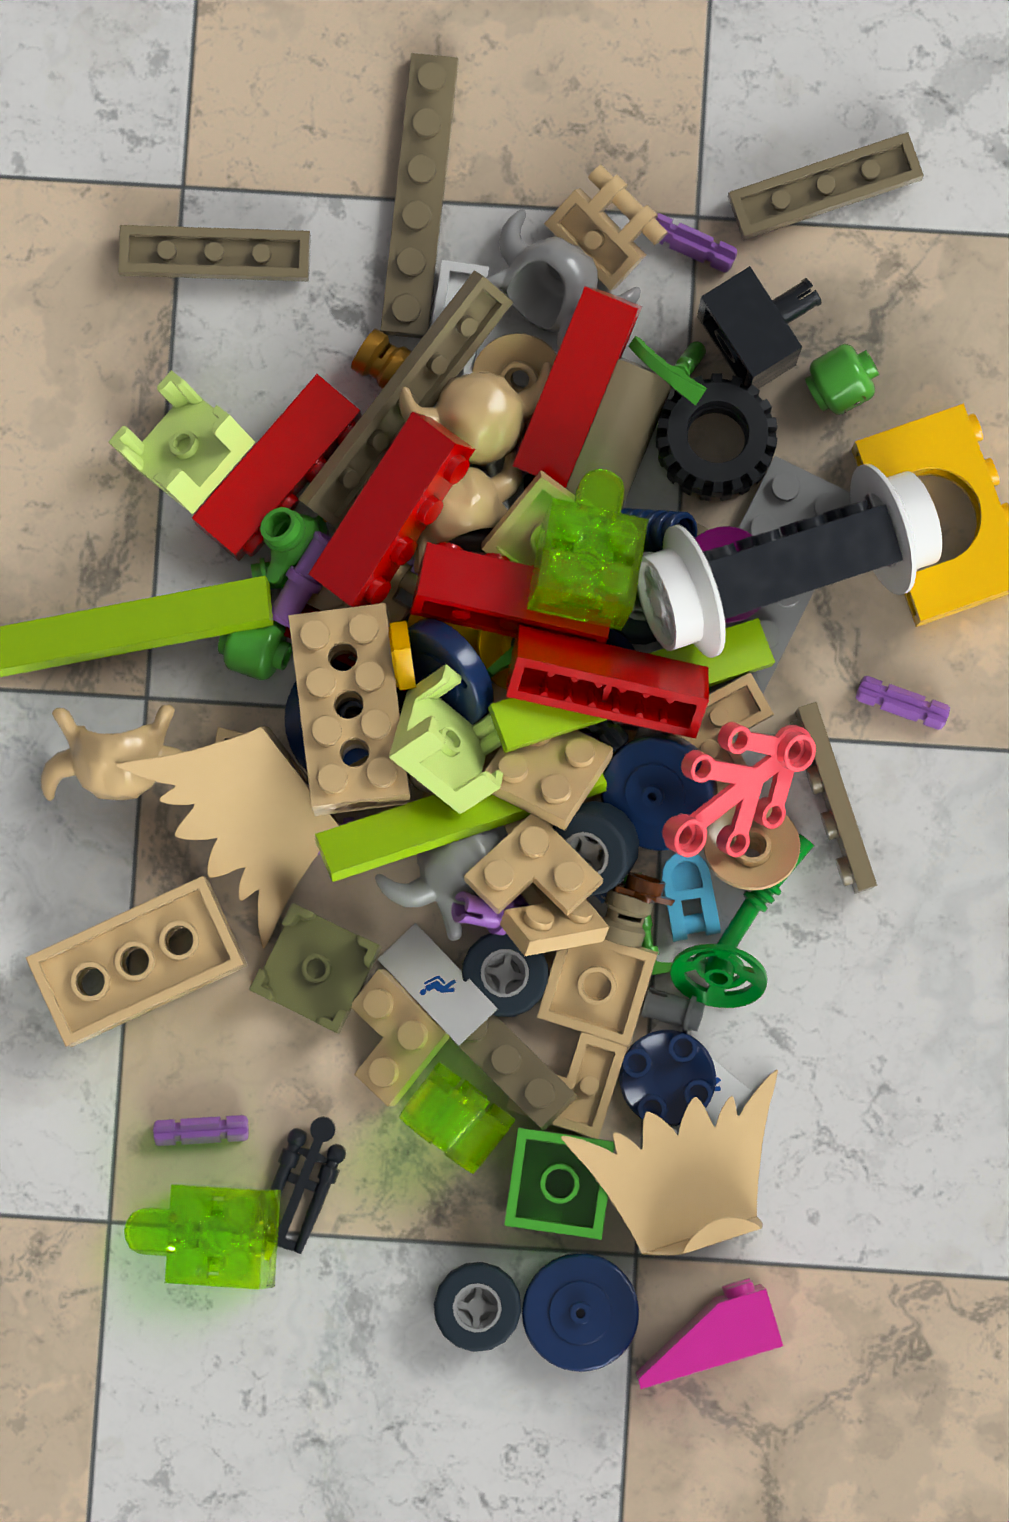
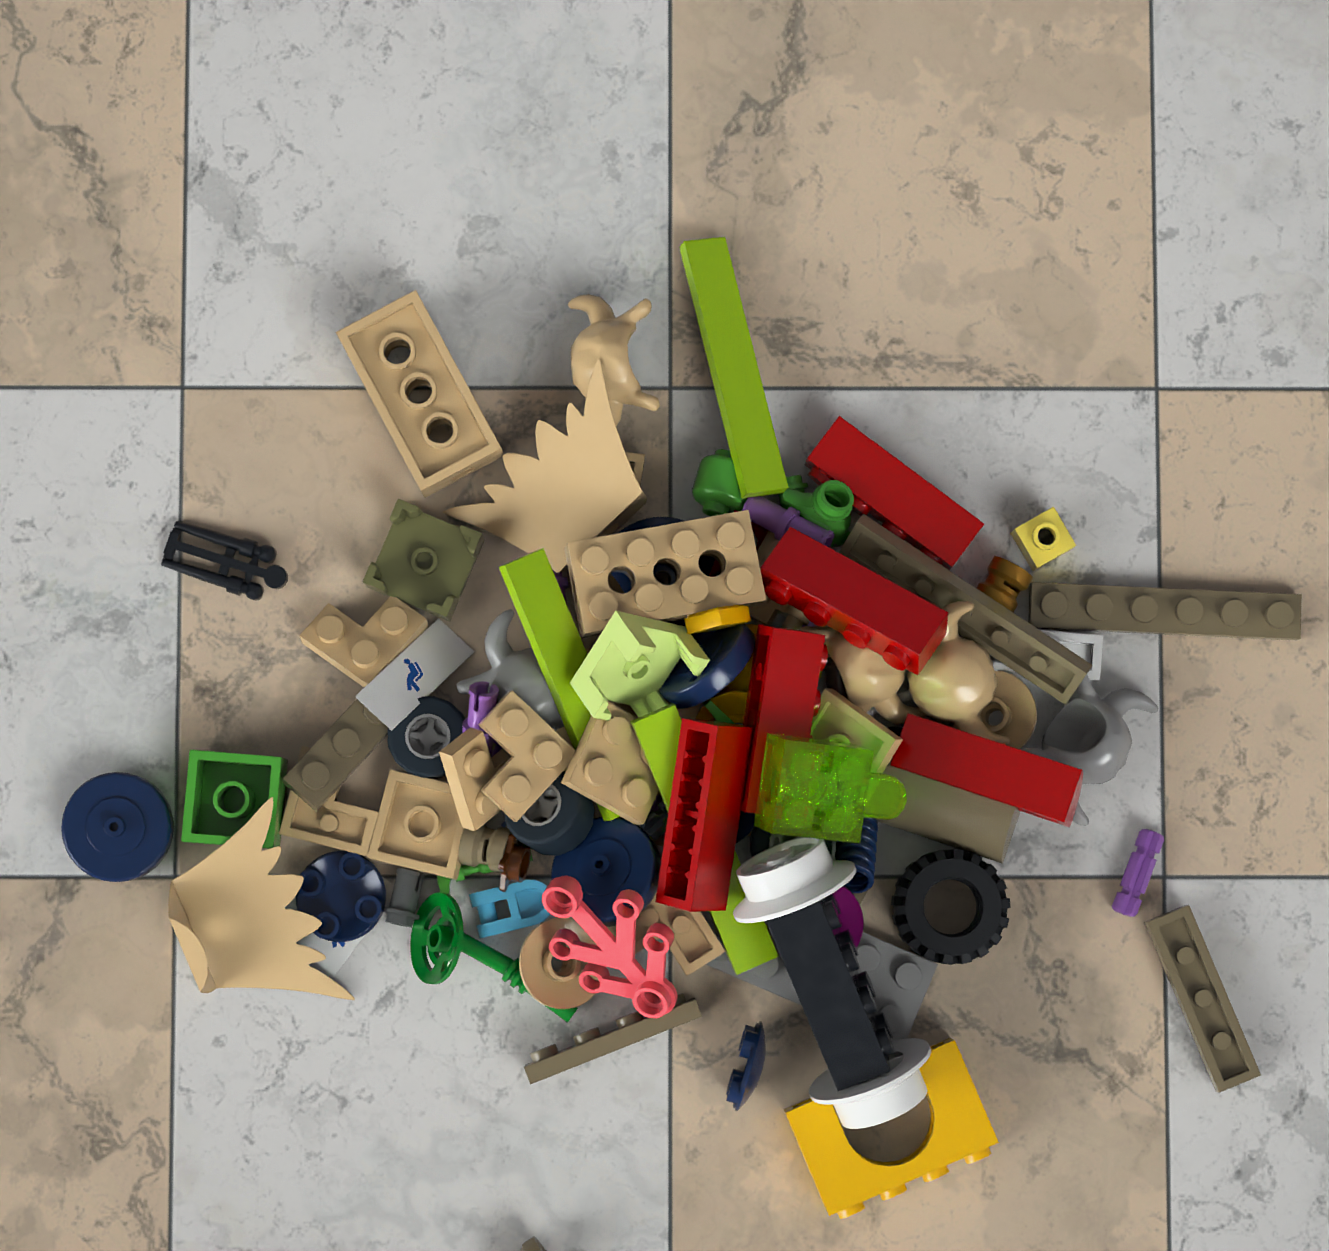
camera: 75 degrees right, 0 degrees up
yellowish green panel [108,370,255,514] -> none
dark tan plate [118,225,311,282] -> none
clear neon green brick [124,1184,281,1290] -> none
medium lavender axle [153,1115,249,1146] -> none
clear neon green brick [399,1061,516,1174] -> none
black wheel [434,1262,521,1352] -> none
tan plate [544,165,668,291] -> none
bright green piece [629,336,707,406] -> none
dark pink slope [636,1278,783,1389] -> none
black brick [697,266,822,389] -> none
bright green head [805,344,880,415] -> none
medium lavender axle [856,676,950,730] -> none
none -> dark blue dish [726,1021,766,1111]
none -> light yellow plate [1010,507,1076,571]

